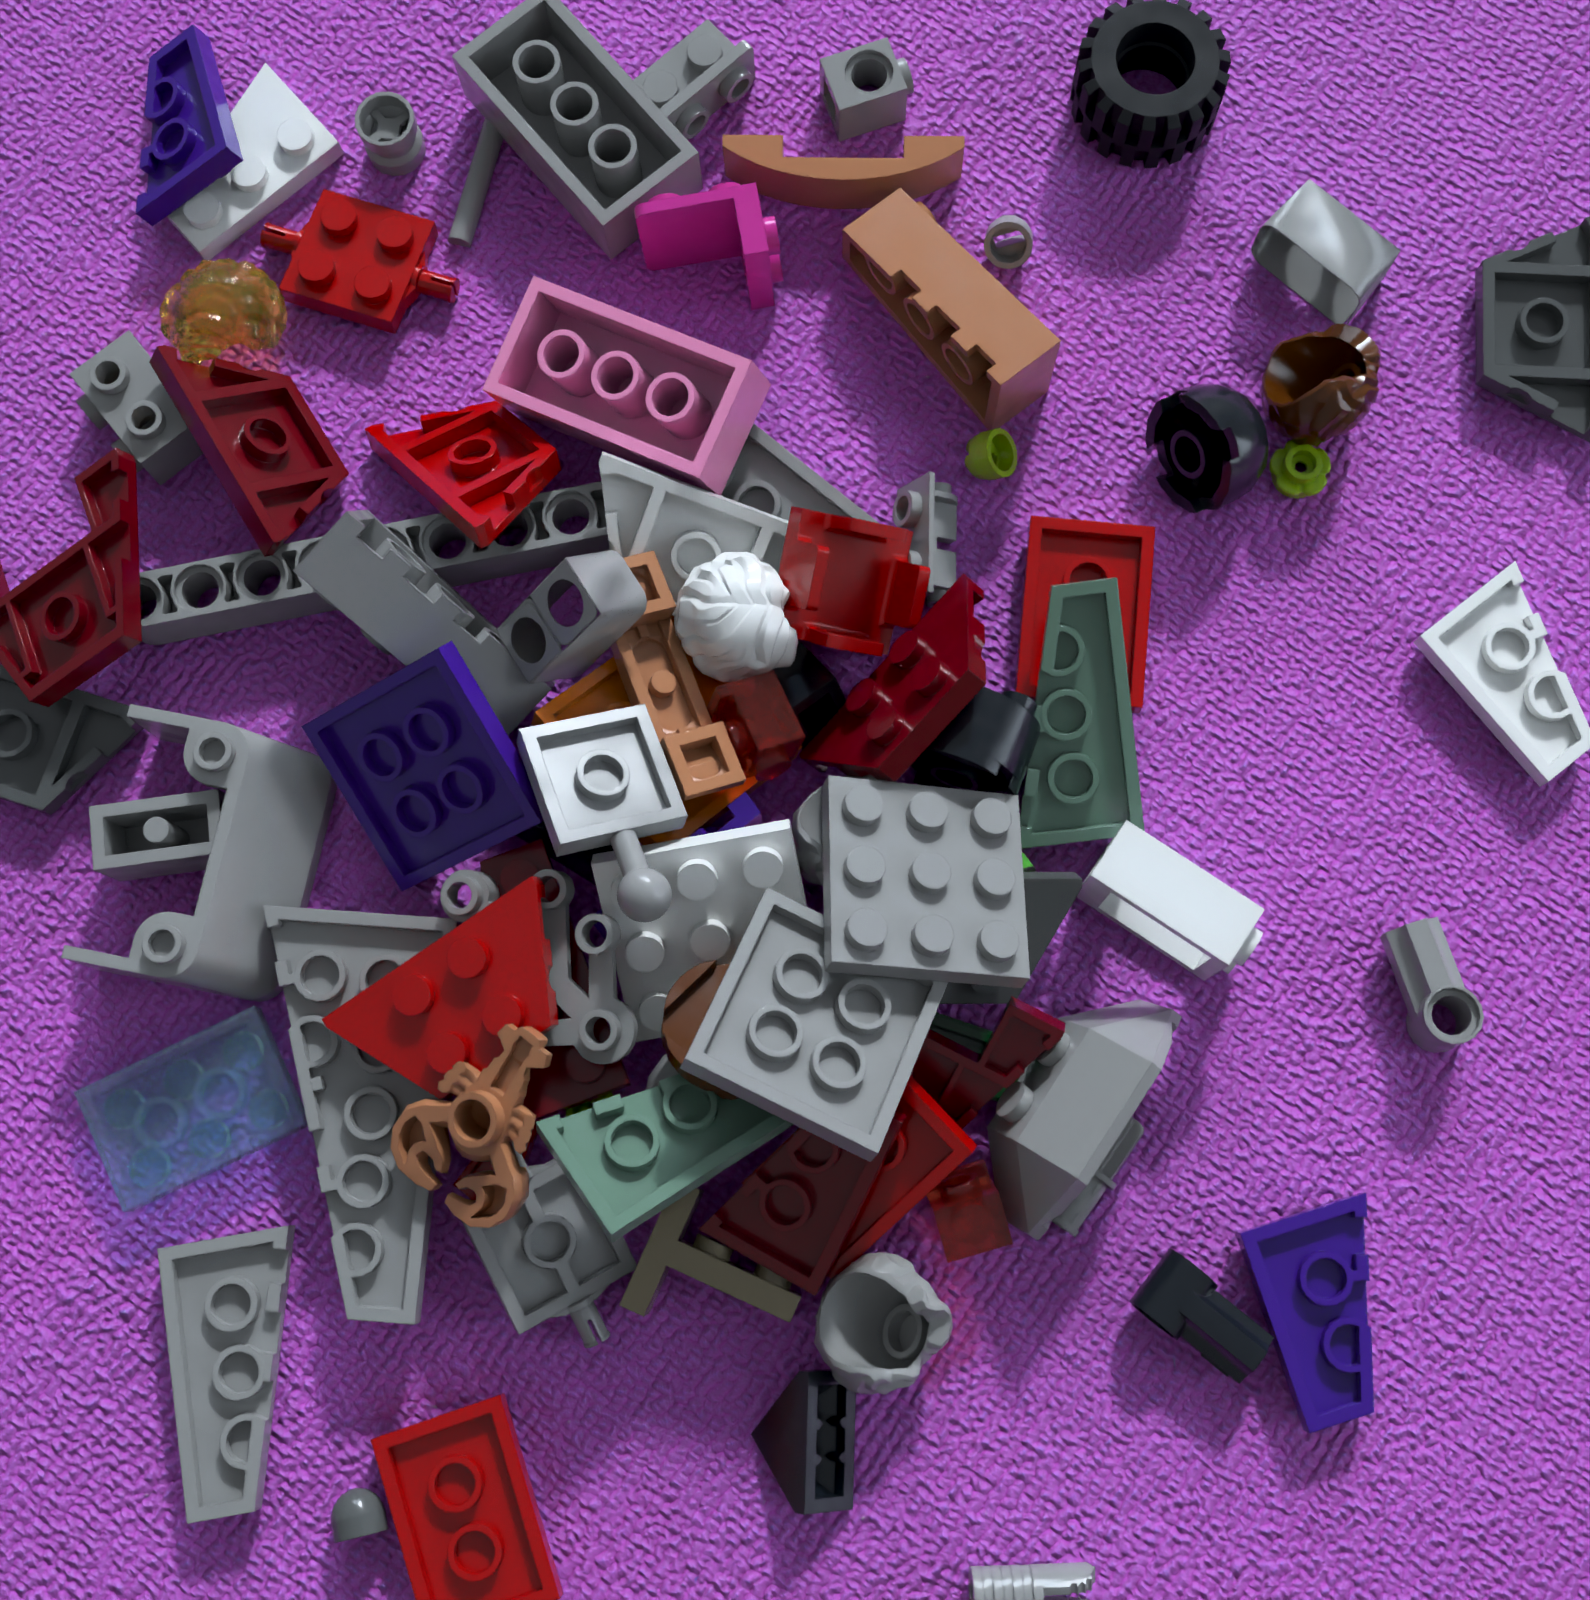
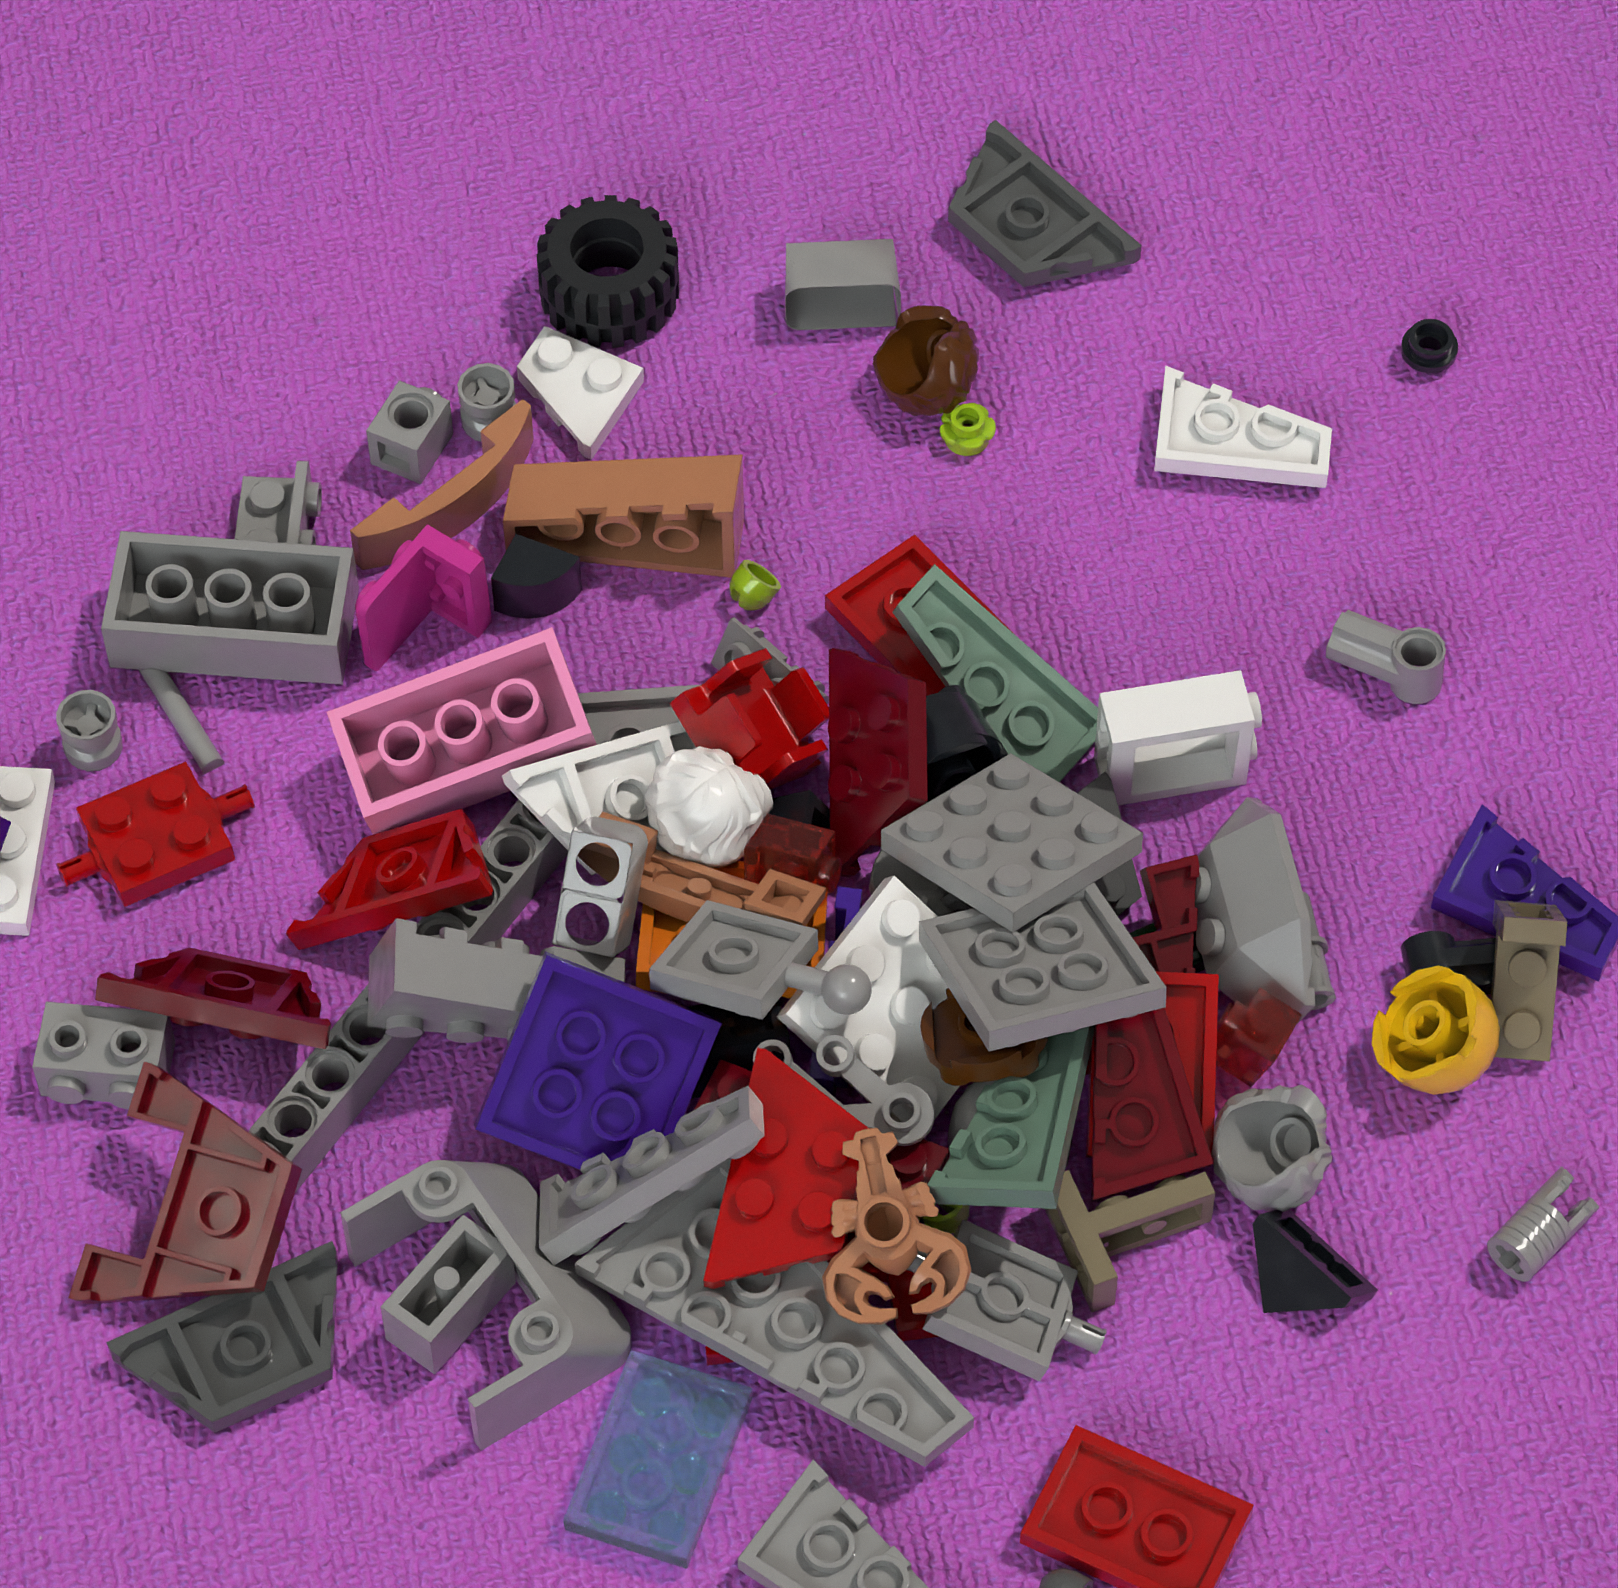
camera: 50 degrees left, 20 degrees down
clear yellow hair [159,258,288,365] -> none
light grey hinge [984,215,1033,269] -> none
black cylinder [1145,384,1269,513] -> none
none -> light grey wheel [457,363,516,442]
none -> black brick [491,534,582,619]
none -> white wing [517,326,644,460]
none -> light grey wing [539,1086,765,1265]
none -> yellow cylinder [1371,965,1500,1095]
none -> dark tan bracket [1490,900,1567,1062]

